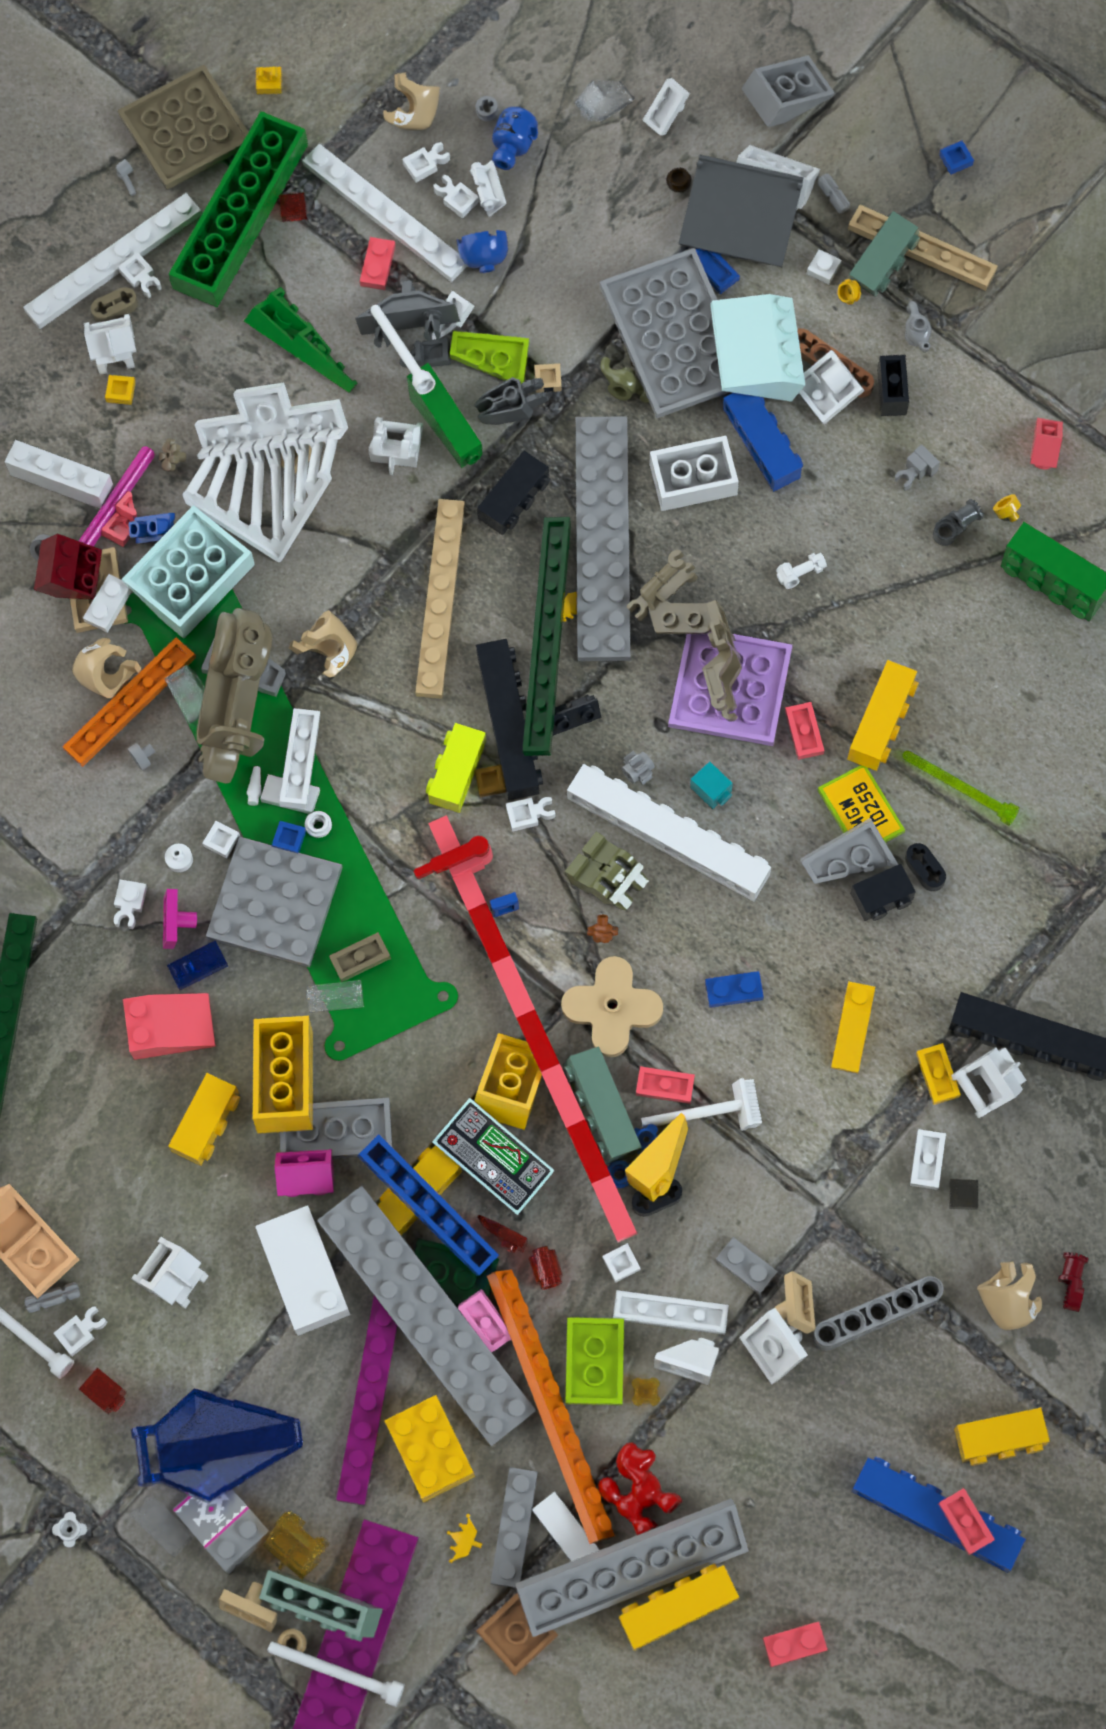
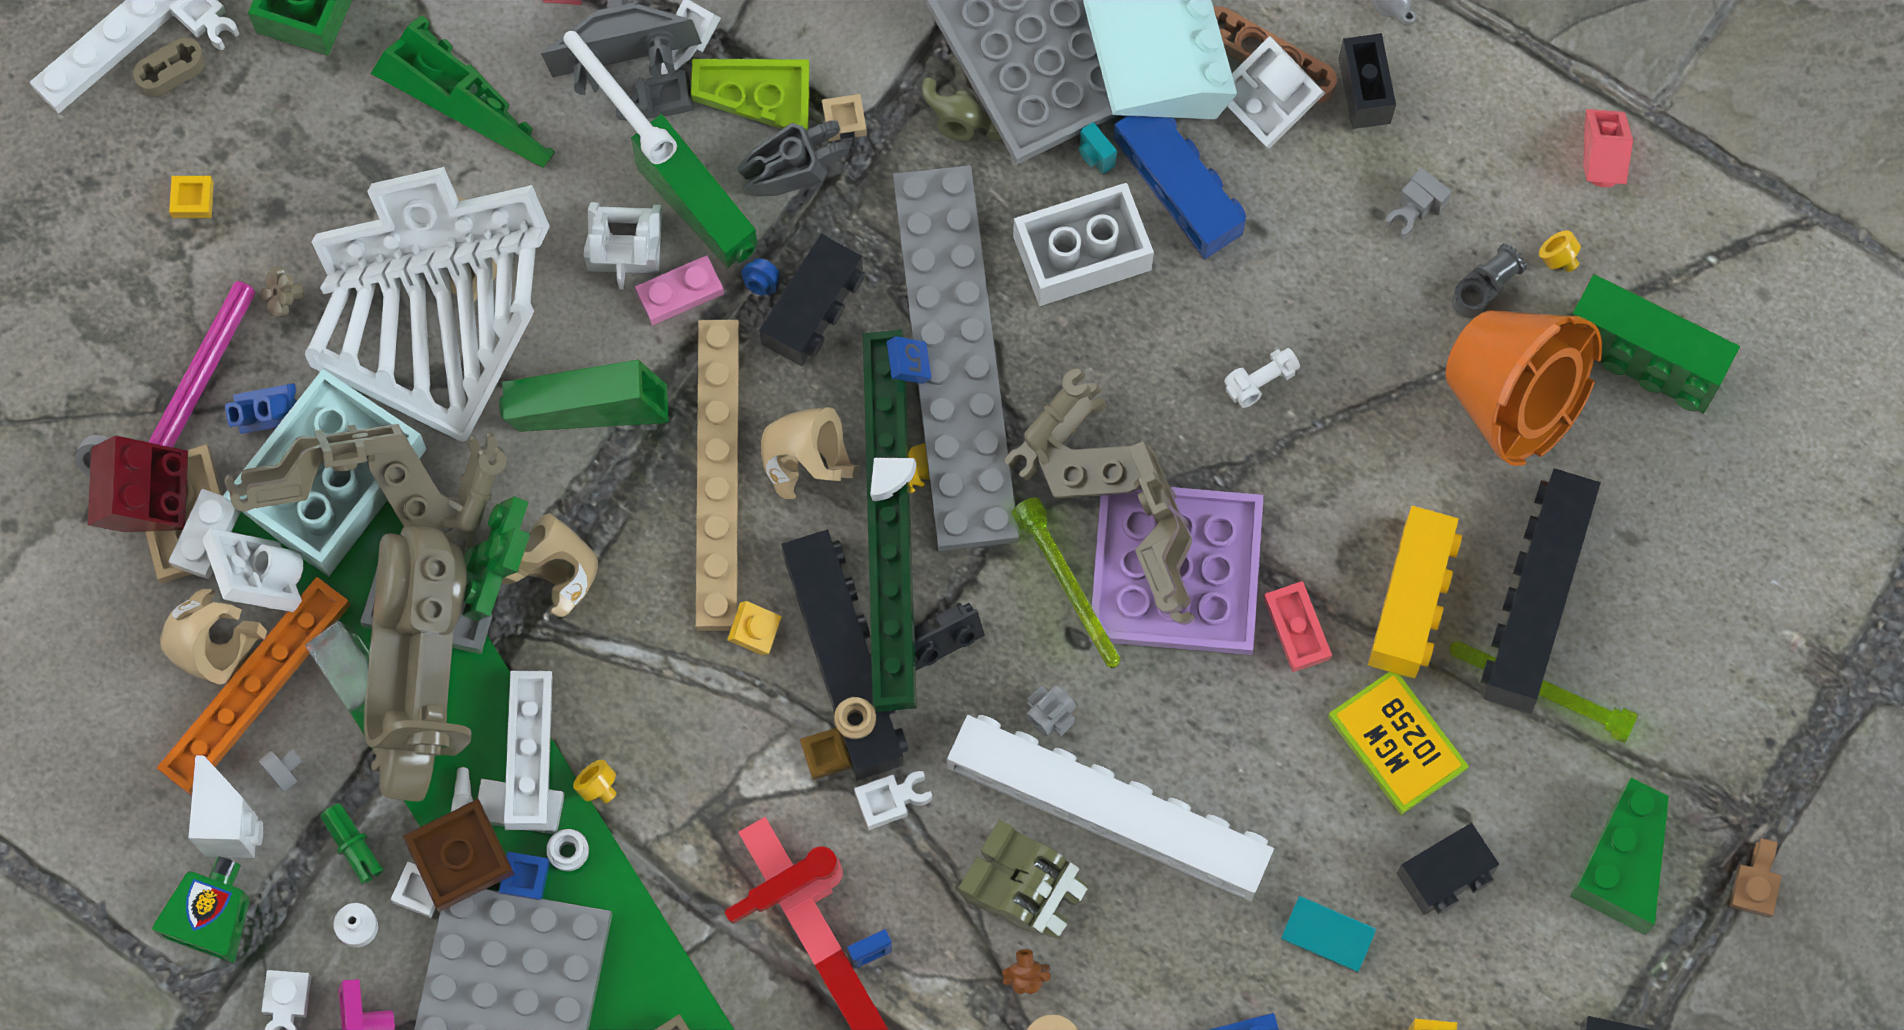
camera: 10 degrees left, 0 degrees up
white brick [5,440,114,508] -> none
white piece [84,314,136,374] -> none
coral slope [101,491,137,547] -> none
neon yellow brick [426,723,487,813] -> none
teal brick [690,761,733,809] -> none
light grey wing [800,818,898,884] -> none
black beam [905,843,946,891] -> none
none -> green torso [152,856,249,964]
none -> white slope [188,756,263,858]
none -> white plate [202,528,303,612]
none -> dark tan piece [225,424,507,556]
none -> green axle [321,803,384,885]
none -> reddish brown tile [402,799,515,912]
none -> green plate [462,496,530,621]
none -> green slope [499,359,669,432]
none -> yellow tile [573,759,617,803]
none -> bright pink plate [635,255,724,326]
none -> yellow plate [727,601,782,656]
none -> blue plate [741,259,780,295]
none -> tan piece [761,407,859,499]
none -> tan plate [834,697,876,739]
none -> white tile [870,458,917,501]
none -> blue tile [887,336,932,384]
none -> clear neon green piece [1011,497,1121,668]
none -> teal plate [1078,122,1117,175]
none -> teal slope [1281,896,1377,973]
none -> orange cone [1446,310,1602,466]
none -> black brick [1480,468,1601,714]
none -> green wedge [1570,777,1669,935]
none -> medium nougat plate [1729,838,1782,918]

